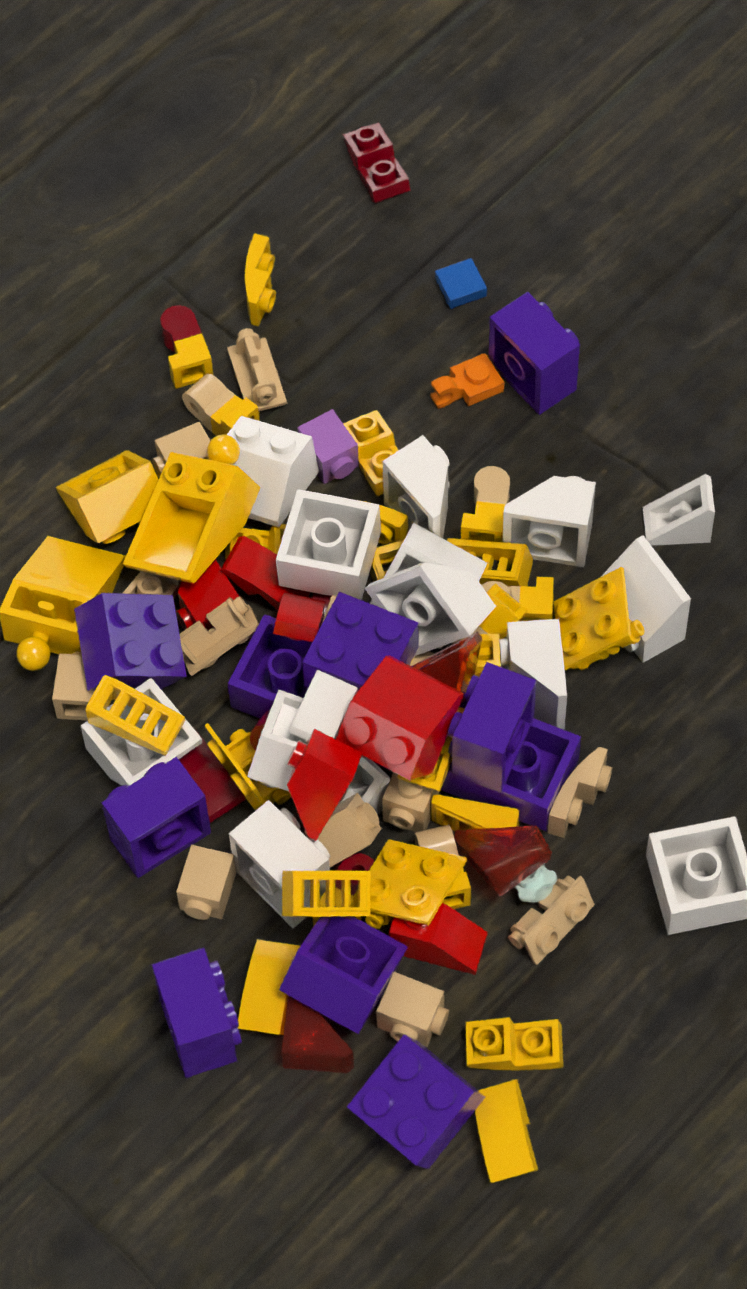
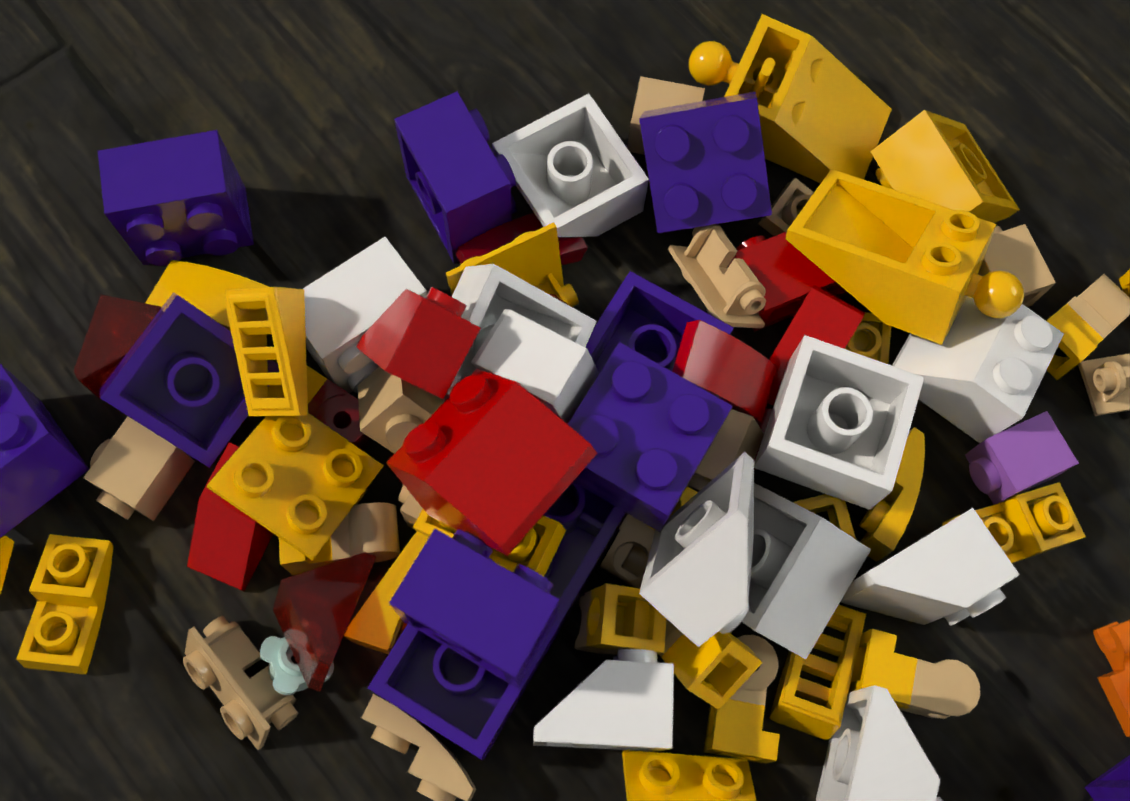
camera: 90 degrees right, 10 degrees up
yellow slope [85,675,185,756] -> none
tan brick [176,845,236,920] -> none
clear red slope [412,632,482,706] -> none

